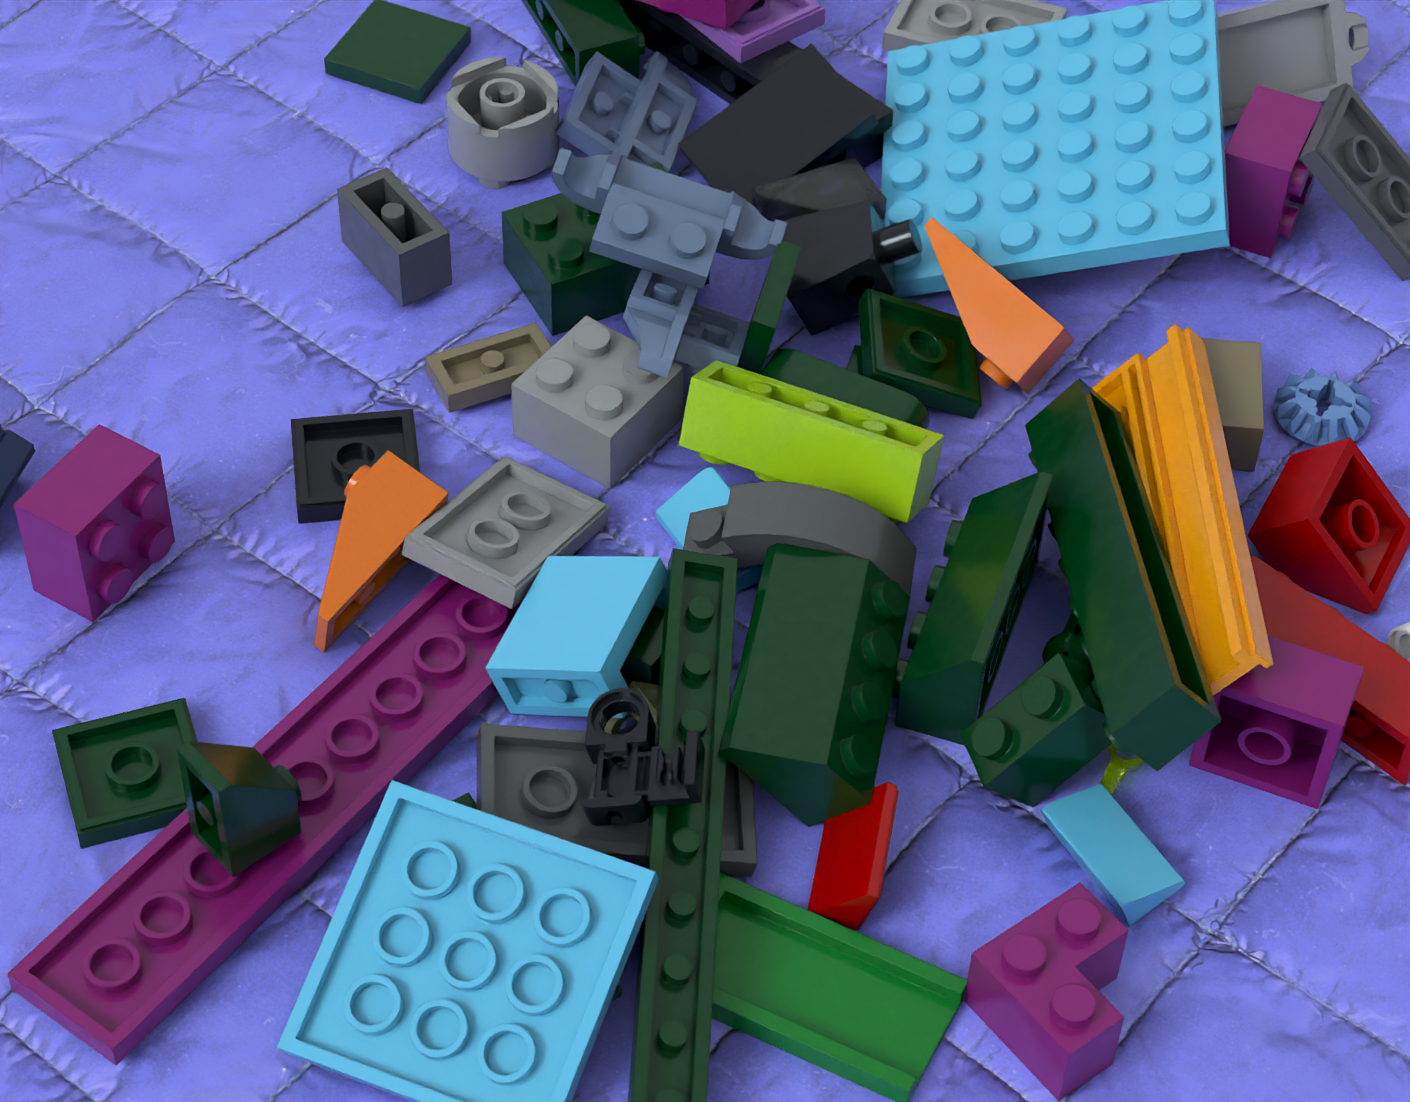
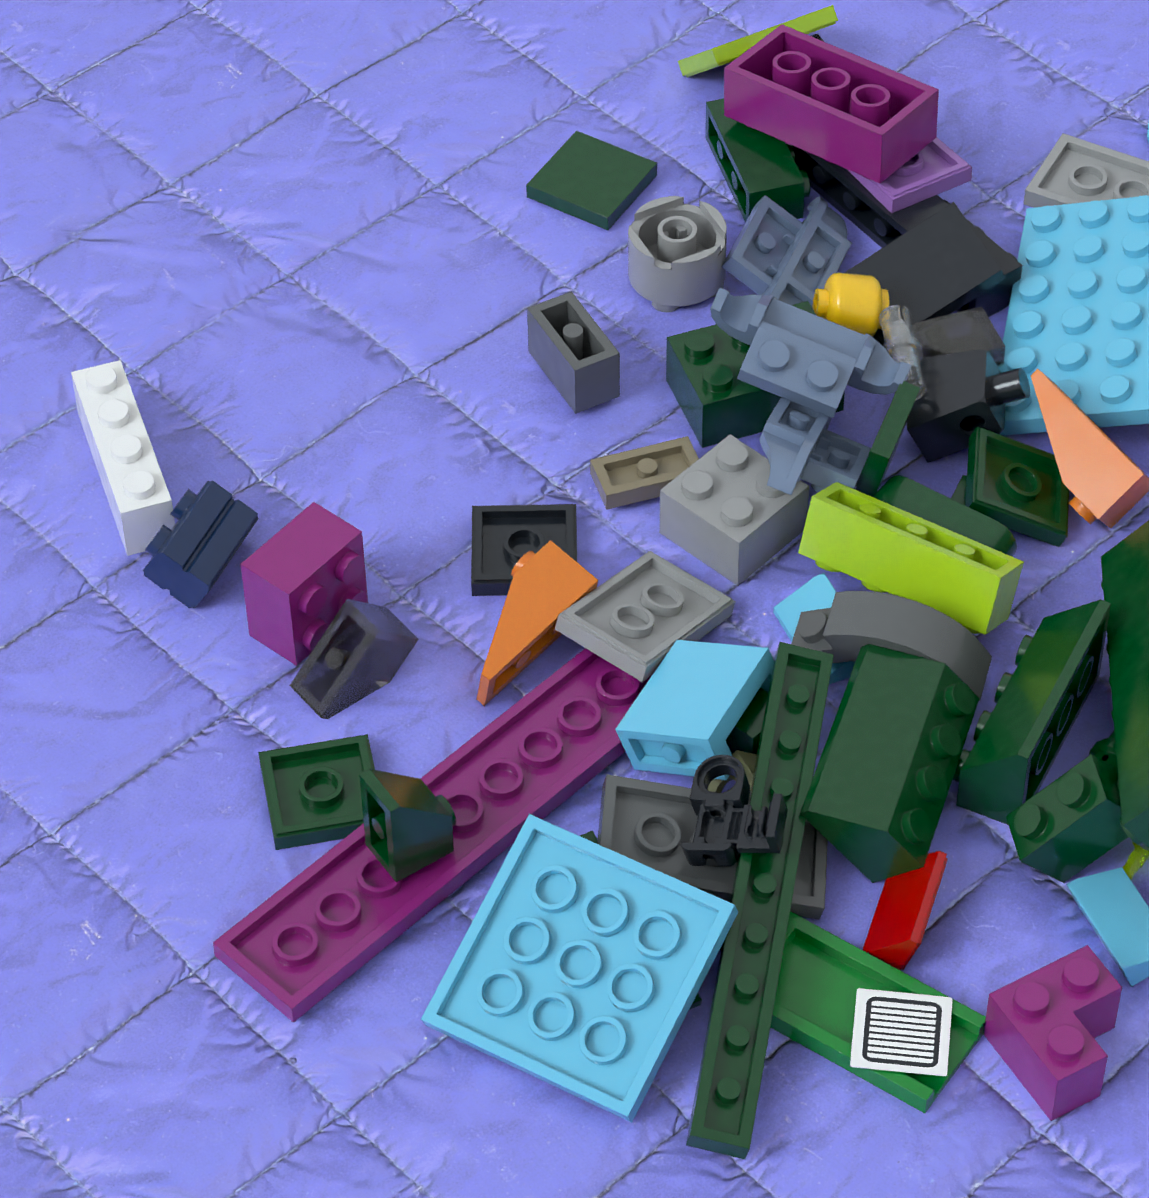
camera: 10 degrees right, 0 degrees up
none -> clear smoke slope [289,599,419,719]
none -> yellow head [812,272,889,337]
none -> white sticker [850,988,952,1076]
none -> clear pin [879,305,927,400]

